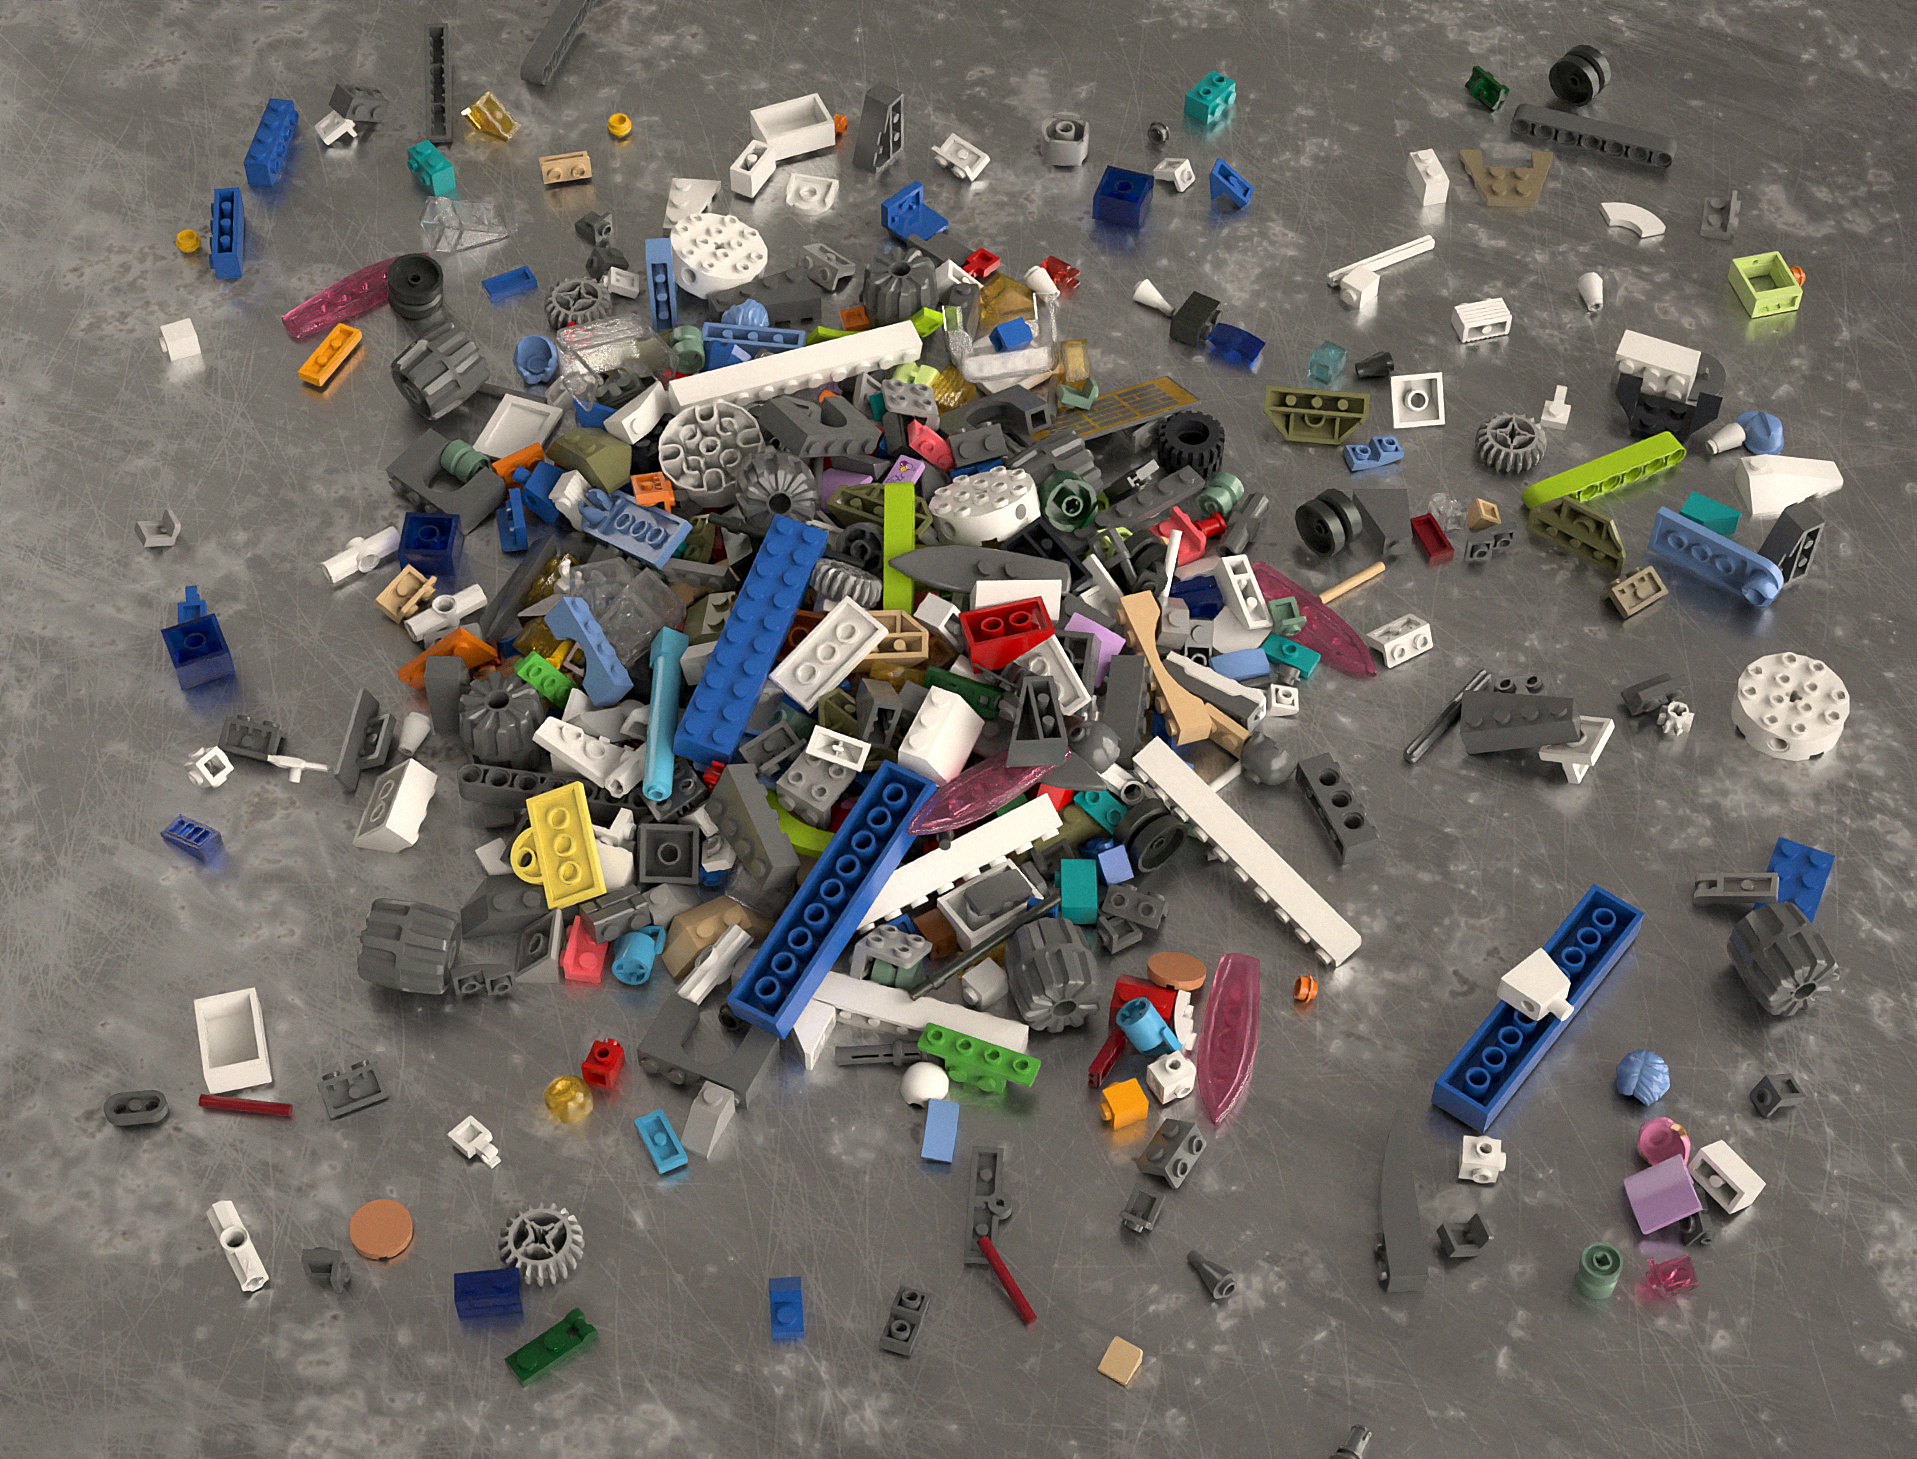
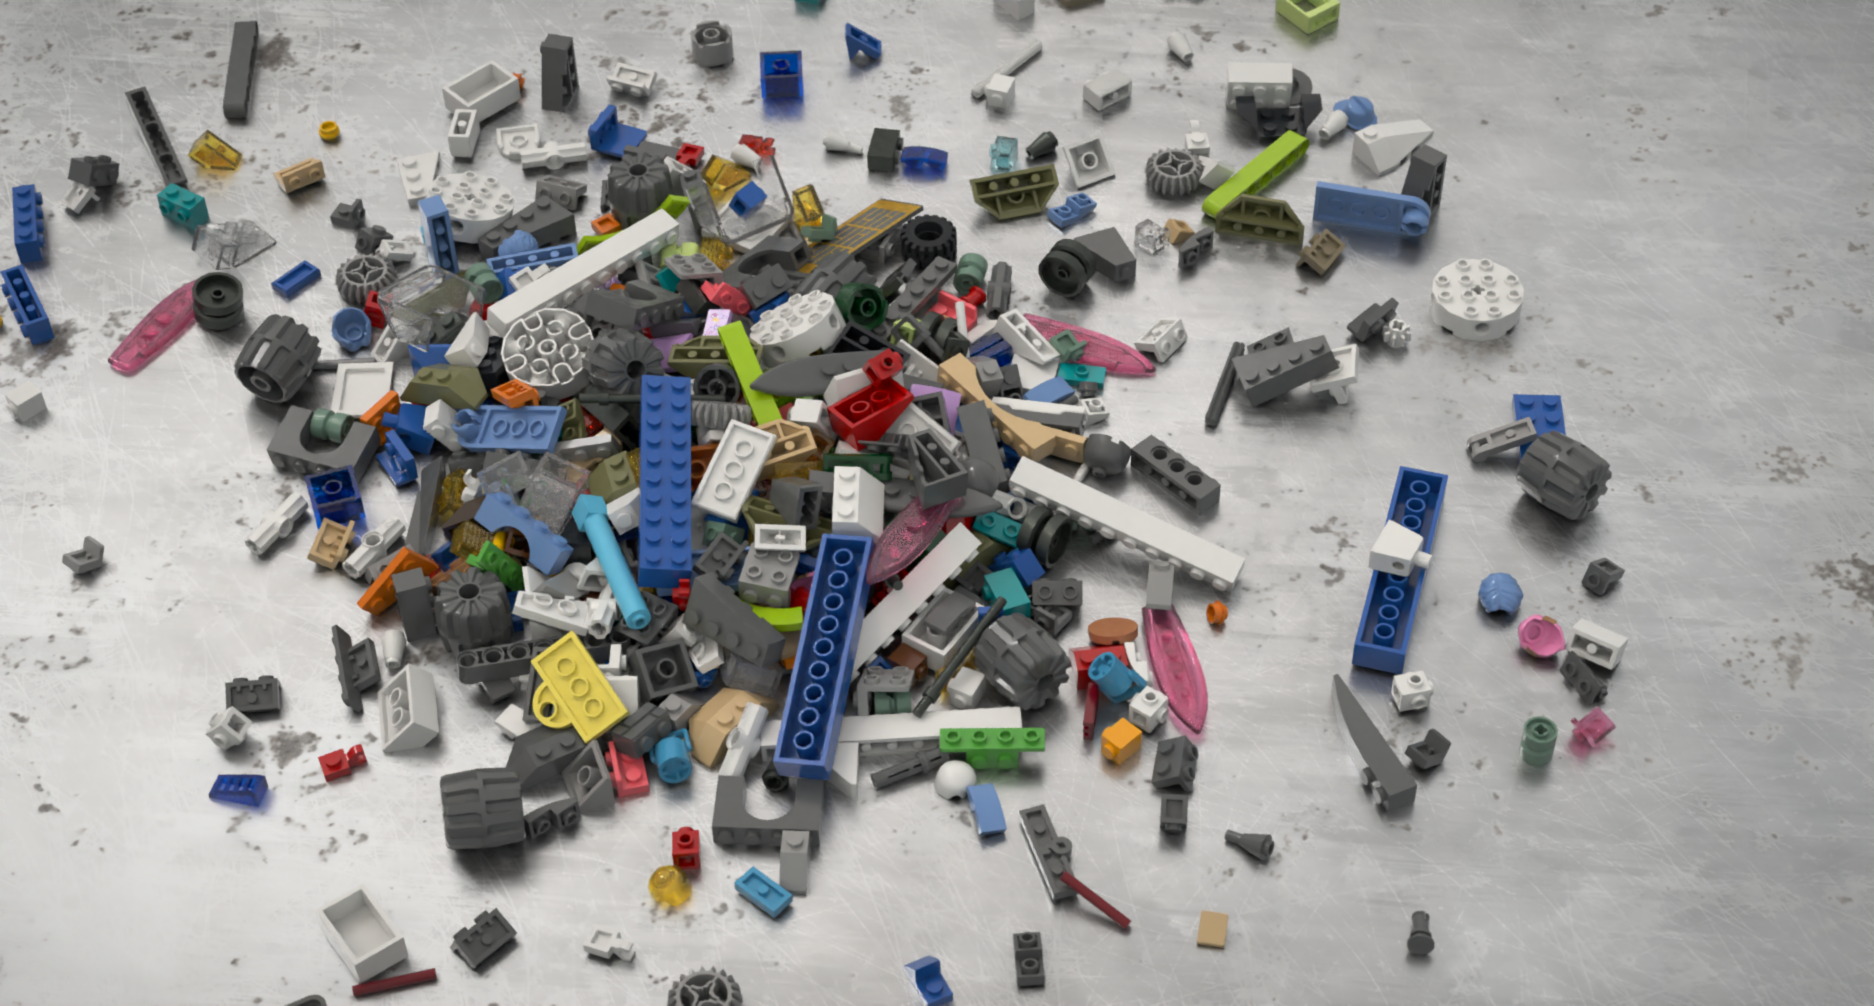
camera: 20 degrees left, 5 degrees down
clear blue brick [161,613,236,690] -> none
blue plate [177,585,208,631] -> none
white piece [267,755,333,783] -> none
light orange plate [297,323,362,387] -> none
dark grey plate [1147,121,1170,144] -> none
white bracket [1152,158,1195,192] -> none
tan bar [1316,561,1385,606] -> none
dark red tile [1410,513,1455,563] -> none
lavender slope [1623,1154,1703,1235] -> none
teal slope [1679,491,1742,536] -> none
none -> red plate [318,744,367,782]
none -> white plate [509,263,550,291]
none -> white piece [520,141,587,170]
none -> red brick [862,348,904,388]
none -> light grey slope [1146,561,1175,610]
none -> white slope [1199,155,1236,189]

